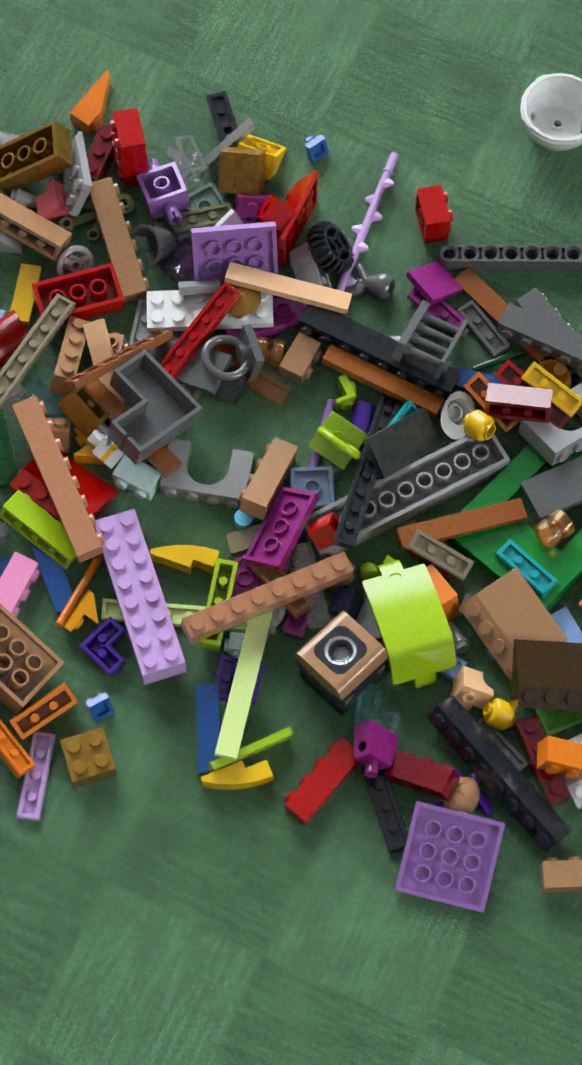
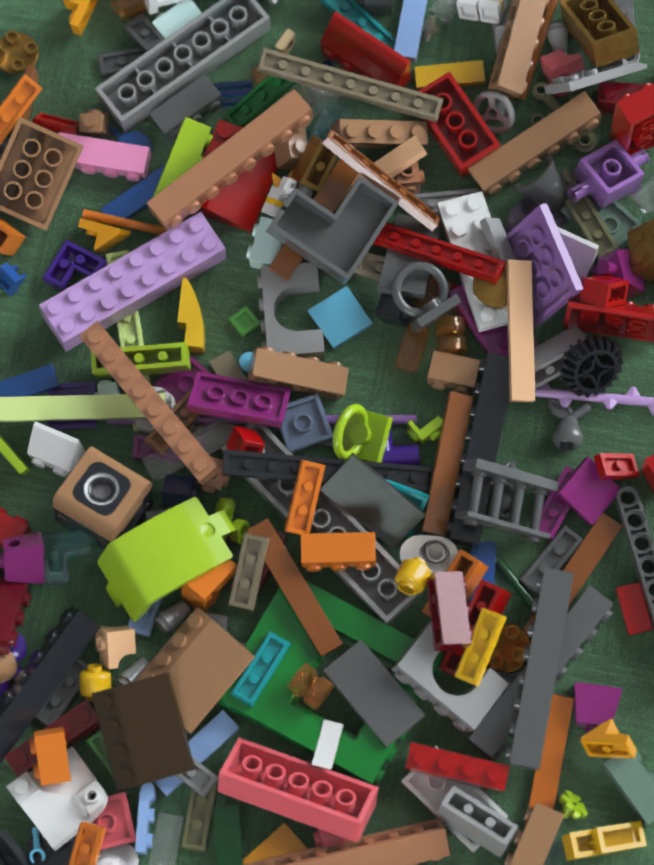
camera: 85 degrees right, 5 degrees up
none -> white slope [27,421,85,477]
none -> light grey cone [117,657,149,685]
none -> bright green tile [228,305,261,339]
none -> orange tile [284,459,326,535]
none -> orange brick [301,532,376,572]
none -> medium azure tile [307,286,373,350]
none -> red plate [594,453,640,480]
none -> red tile [615,582,653,636]

